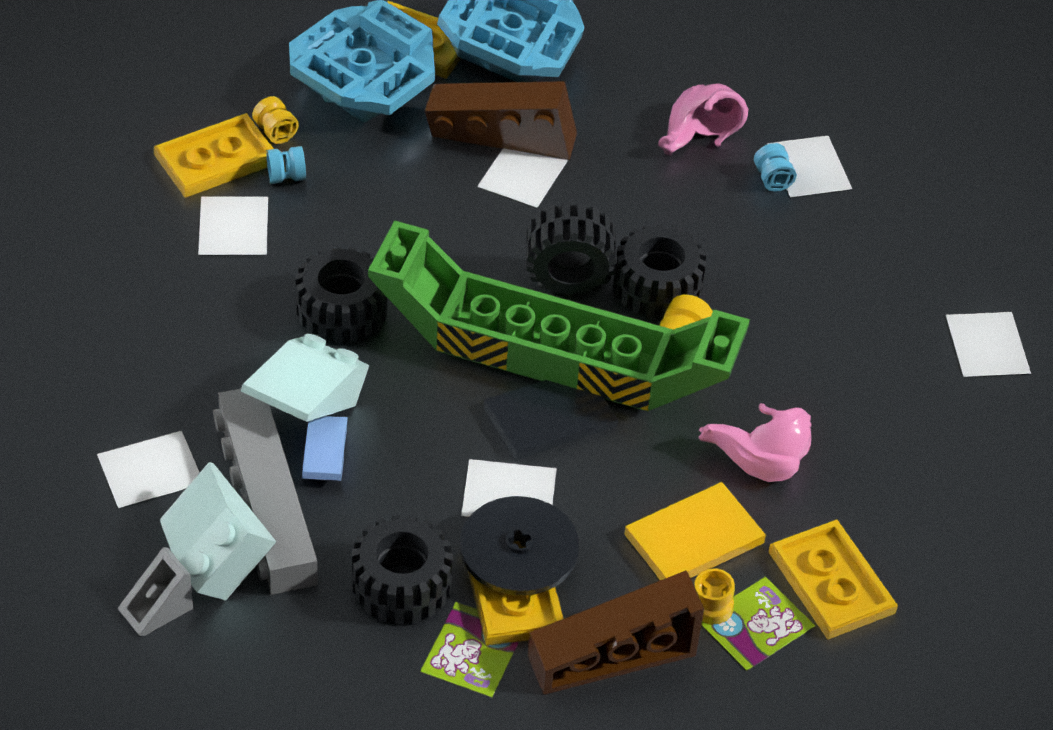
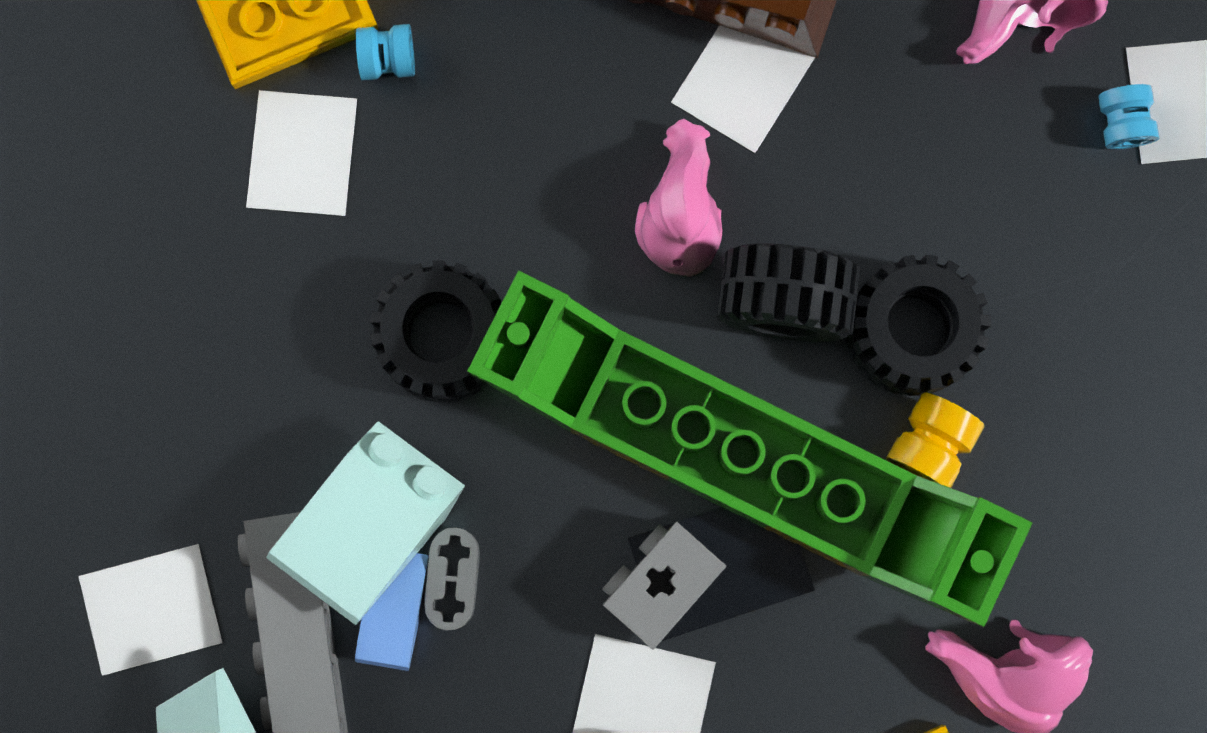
camera: 10 degrees right, 35 degrees up
none -> light grey beam [424,527,480,631]
none -> light grey brick [602,522,726,650]
none -> bright pink piece [635,119,723,277]

